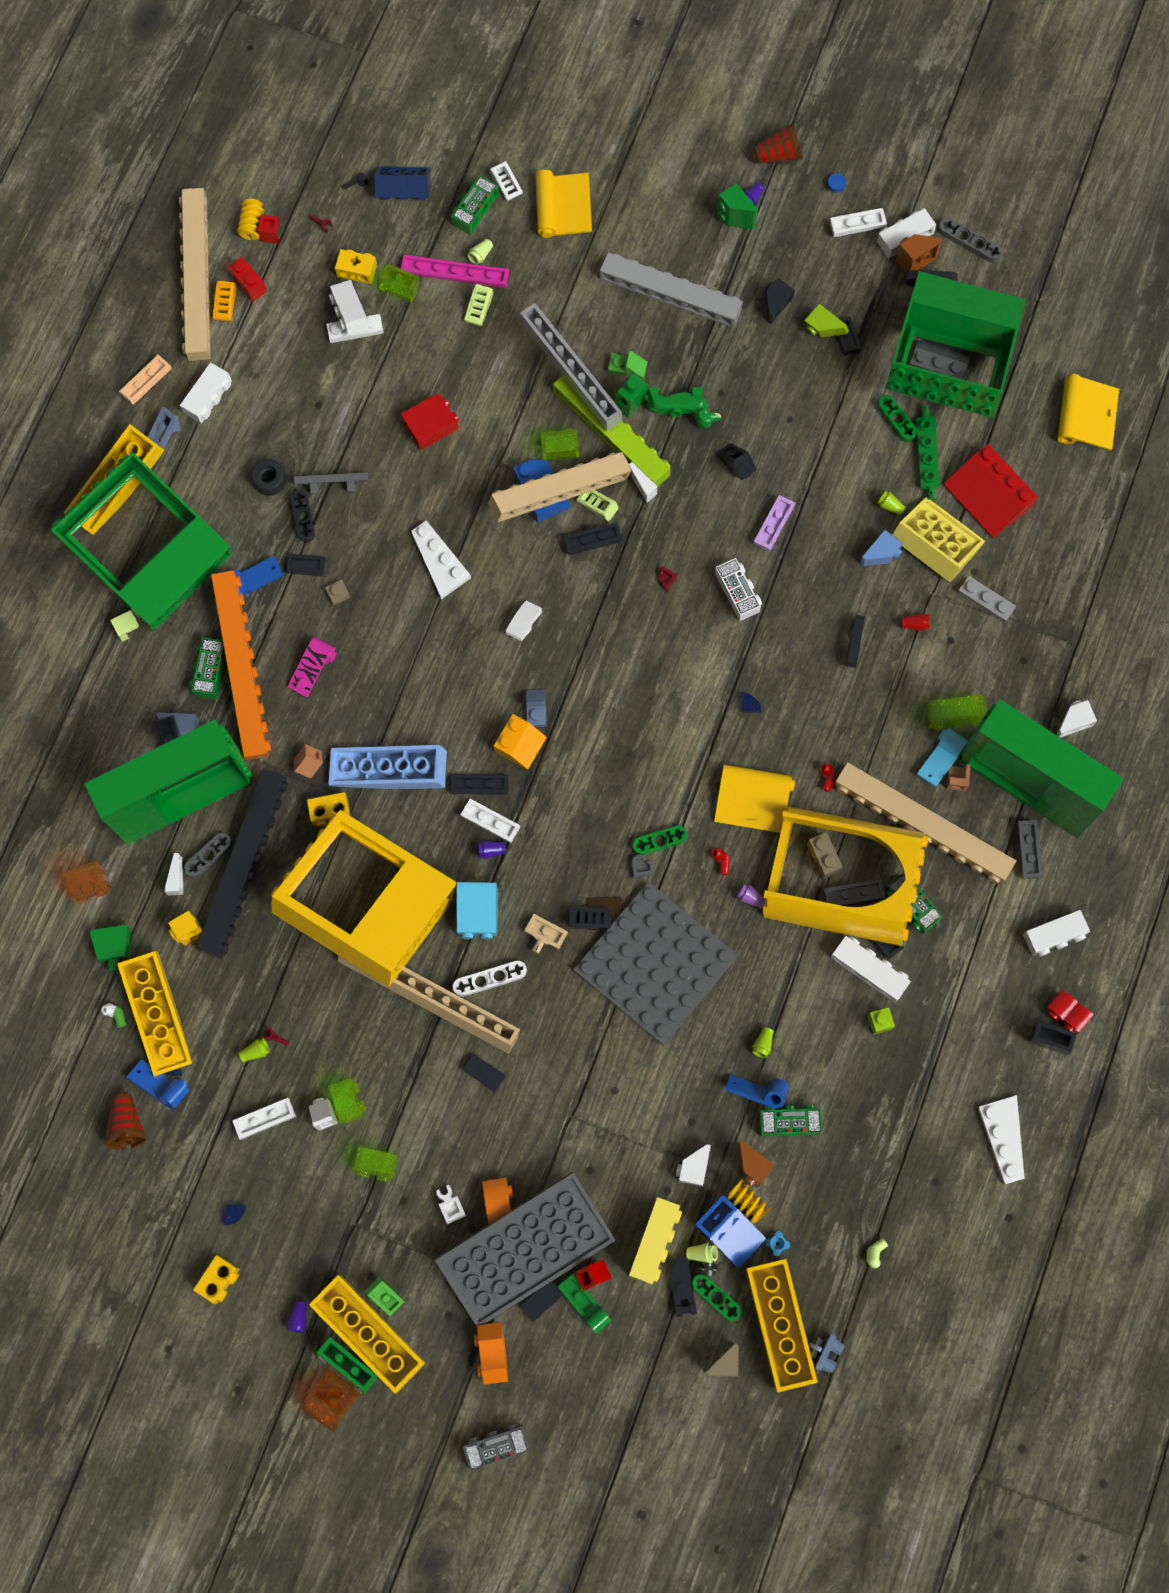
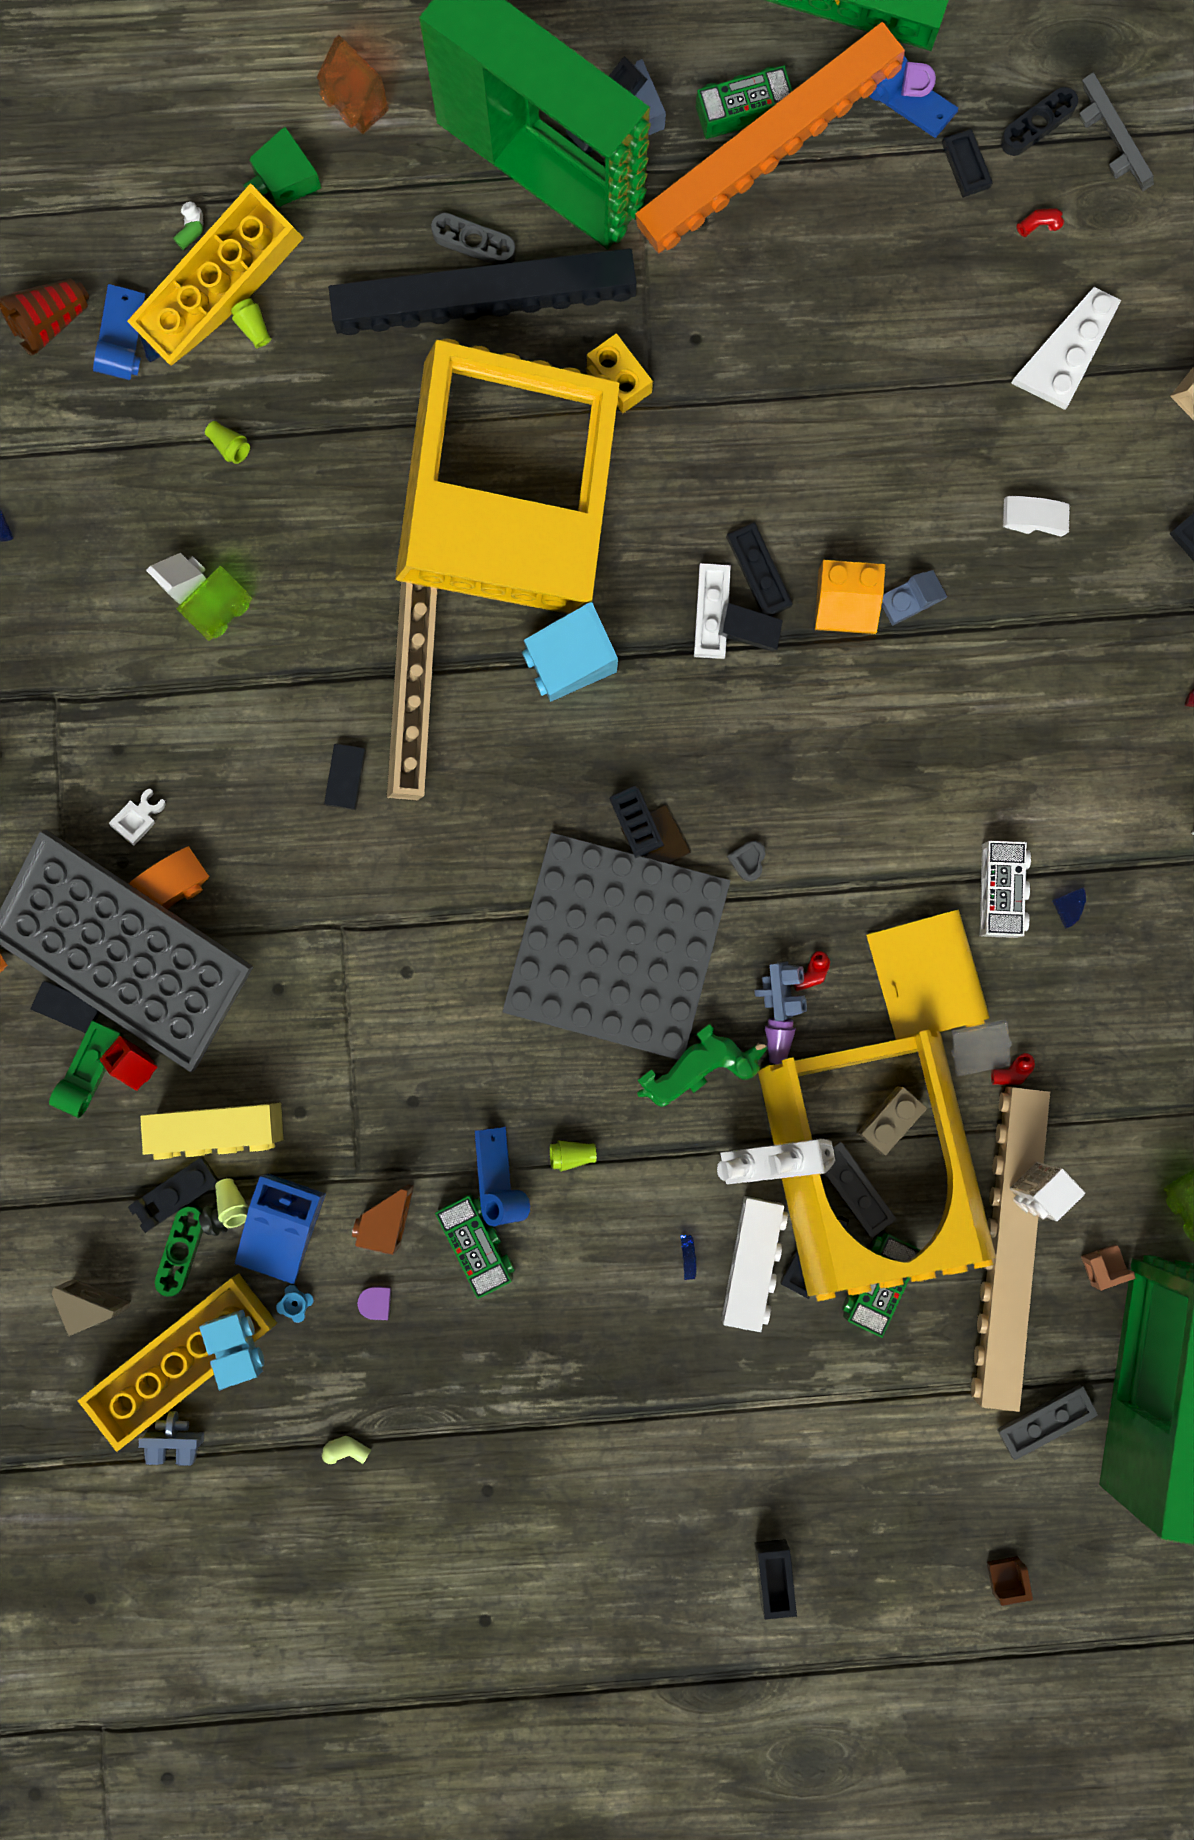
camera: 60 degrees right, 10 degrees up
white slope [164,853,183,896] -> none
yellow brick [168,911,203,946] -> none
white plate [233,1098,296,1140] -> none
black tyre [251,459,286,496] -> none
dark red hand [262,1028,290,1046] -> none
dark pink door [288,637,337,697] -> none
nougat panel [293,744,323,778] -> none
dark tan plate [325,579,351,605] -> none
light blue slope [328,745,447,789] -> none
clear neon green brick [353,1146,400,1183] -> none
white beam [453,961,527,997] -> none
dark purple cone [477,840,506,859] -> none
tan plate [524,914,568,954] -> none
green beam [633,826,687,856] -> none
white slope [676,1145,711,1186] -> none
yellow piece [727,1179,771,1224] -> none
lime brick [867,1008,895,1035] -> none
medium azure door [917,728,968,788] -> none
white wing [978,1095,1024,1185] -> none
white brick [1023,910,1090,957] -> none
red brick [1046,989,1094,1034] -> none
none -> medium azure piece [199,1309,265,1390]
none -> lime cone [231,298,271,348]
none -> medium lavender tile [358,1286,391,1320]
none -> green animal [637,1024,768,1107]
none -> clear blue tile [681,1235,697,1280]
none -> white hose [717,1139,835,1184]
none -> black tile [718,603,783,652]
none -> sand blue hips [754,961,807,1021]
none -> medium lavender tile [901,62,936,97]
none -> clear piece [951,1020,1012,1077]
none -> brick [980,841,1031,938]
none -> reddish brown panel [987,1556,1033,1606]
none -> white brick [1010,1162,1086,1221]
none -> red arm [1017,208,1064,237]

